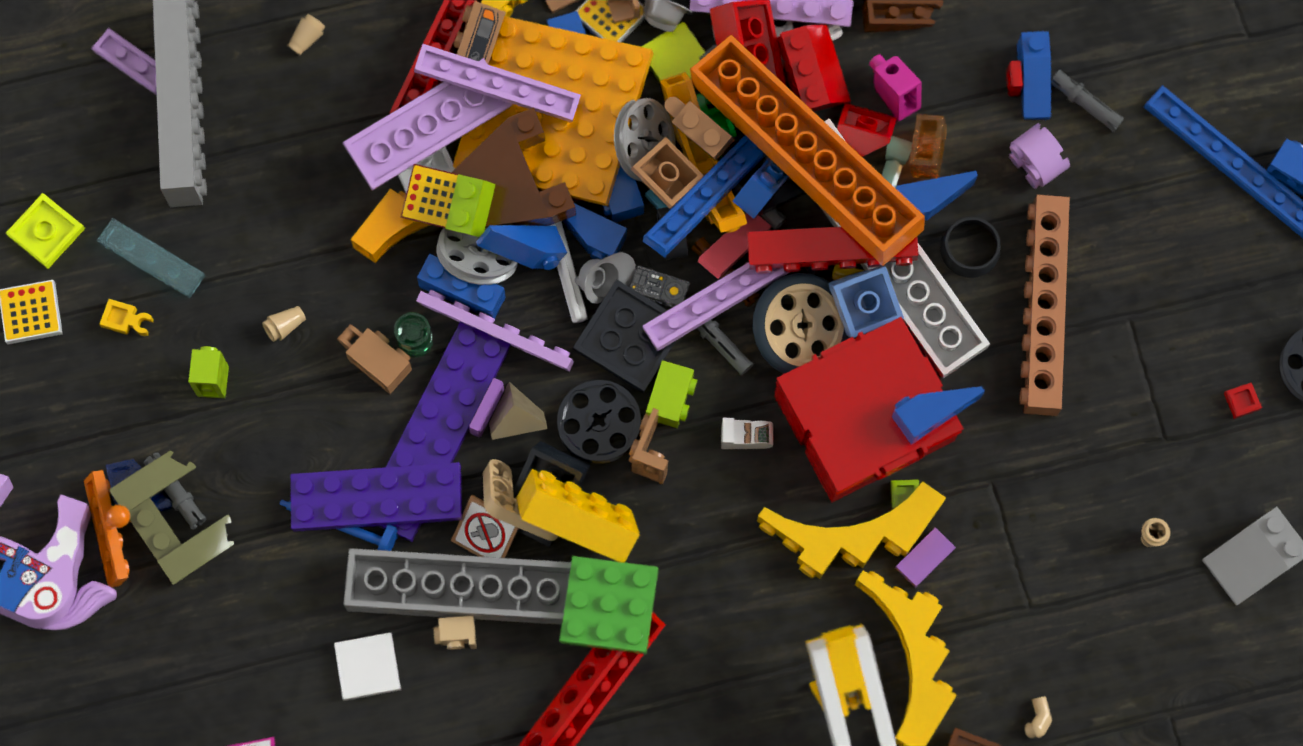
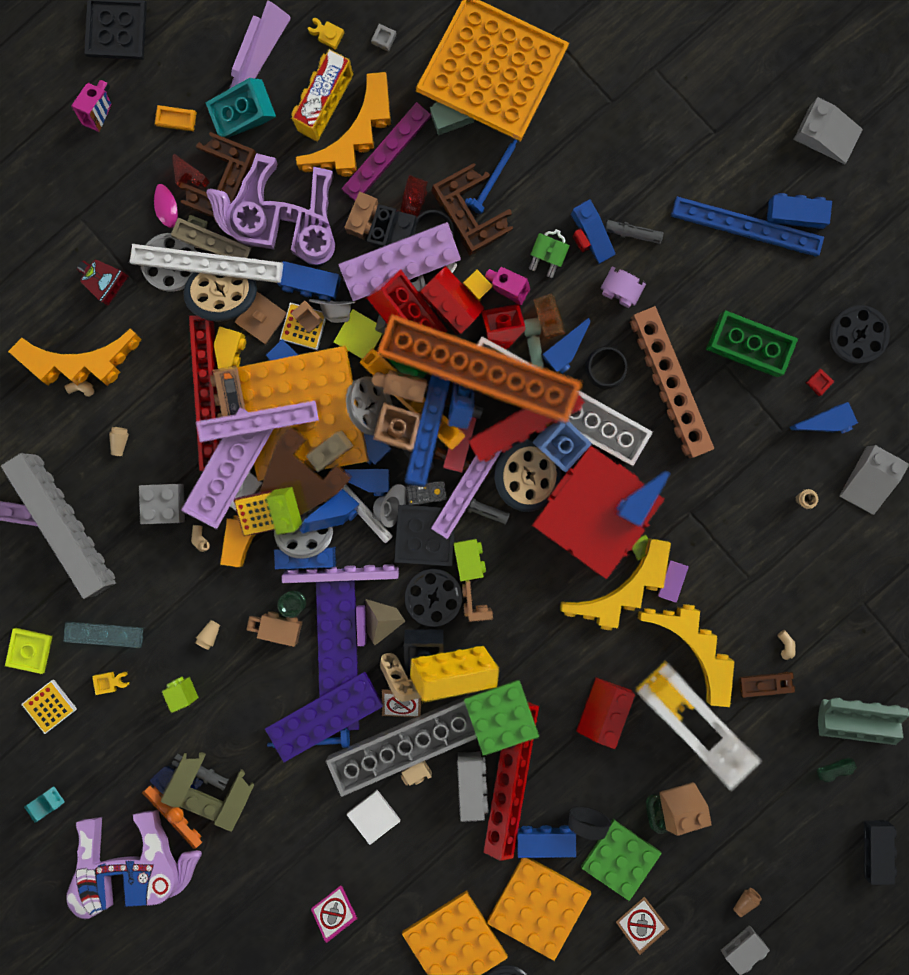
camera: 20 degrees left, 15 degrees up
white leg [721,418,773,449] -> none
none -> light grey brick [139,484,185,524]
none -> tan arm [191,525,210,552]
none -> dark tan brick [306,431,353,472]
none -> light grey brick [458,751,488,821]
none -> yellow panel [463,270,492,302]
none -> bright green piece [529,229,570,278]
none -> red slope [576,677,635,749]
none -> green brick [706,310,798,377]
none -> blue slope [790,402,858,433]

